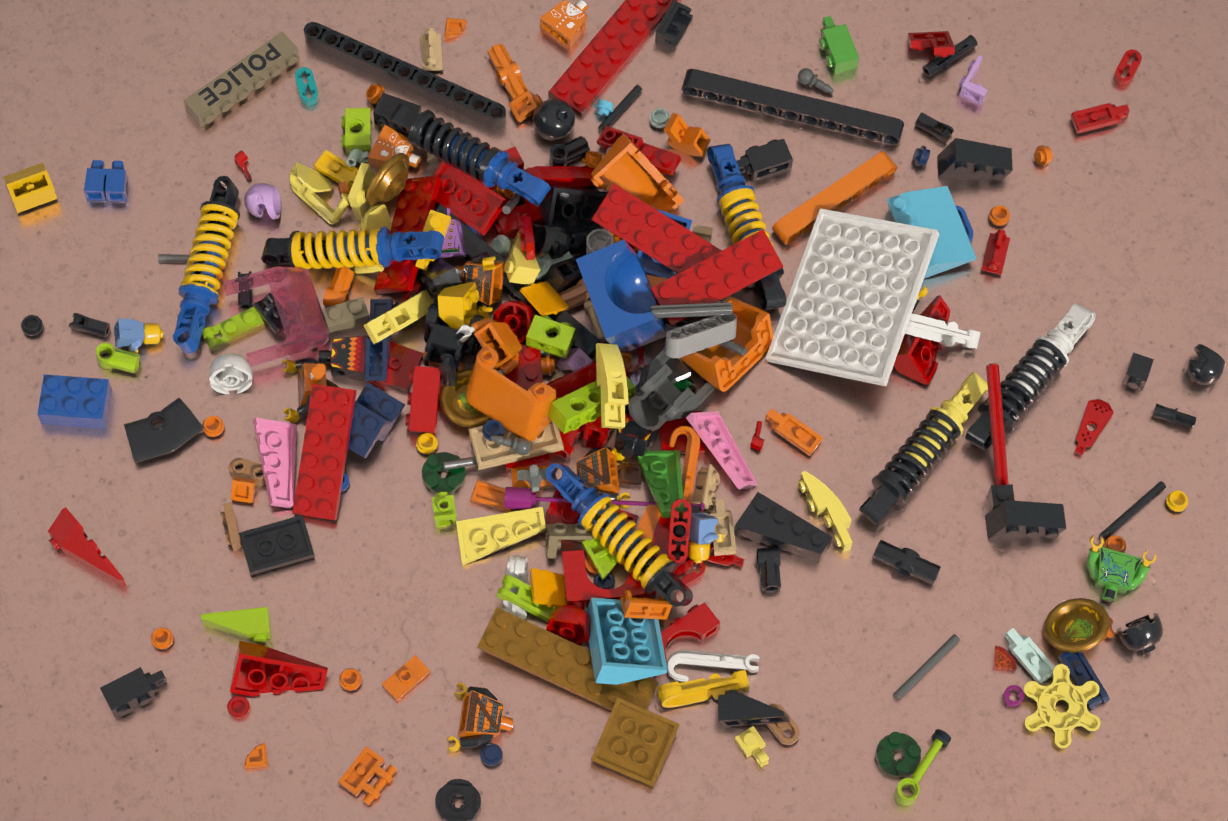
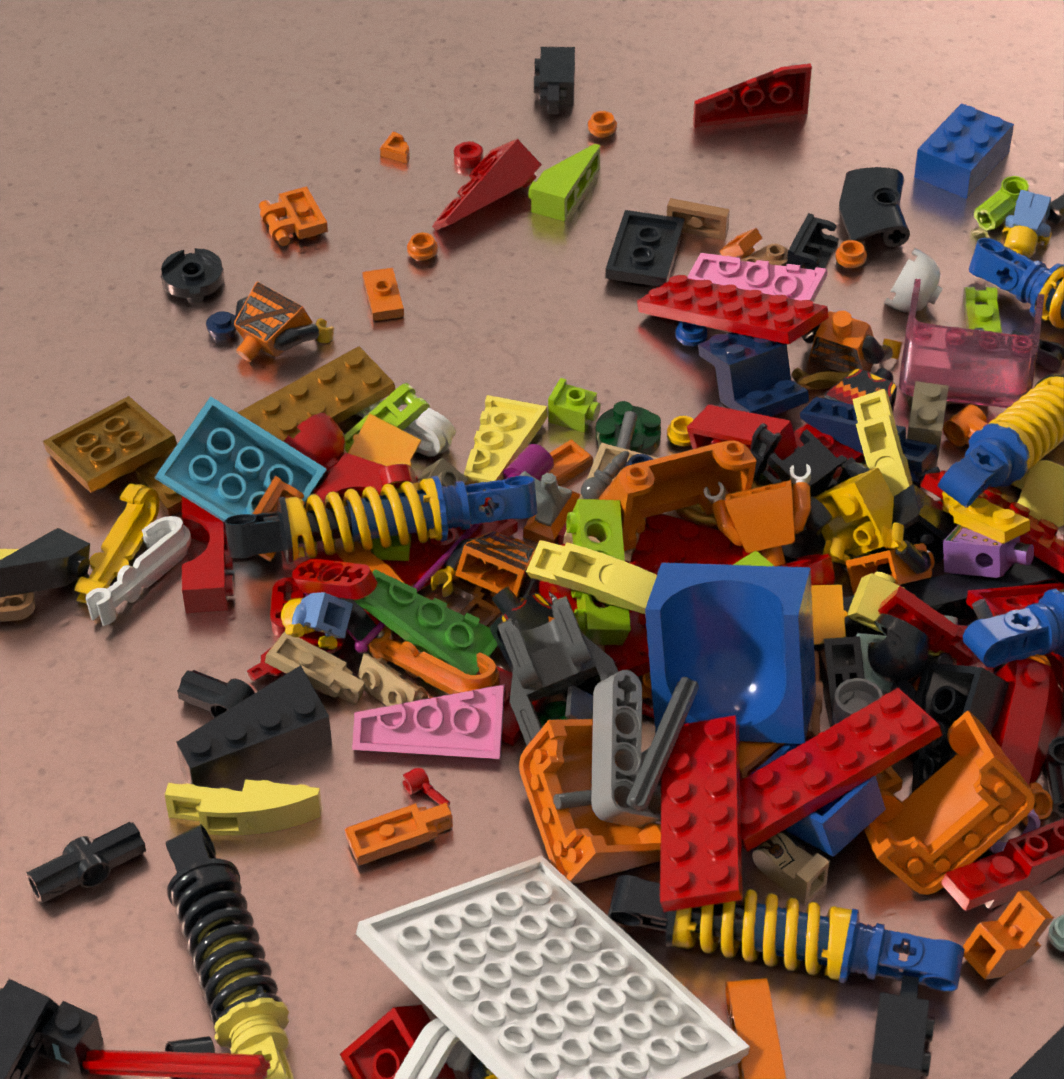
camera: 125 degrees right, 20 degrees down
none -> red beam [379,464,417,492]
none -> black hinge [787,213,839,270]

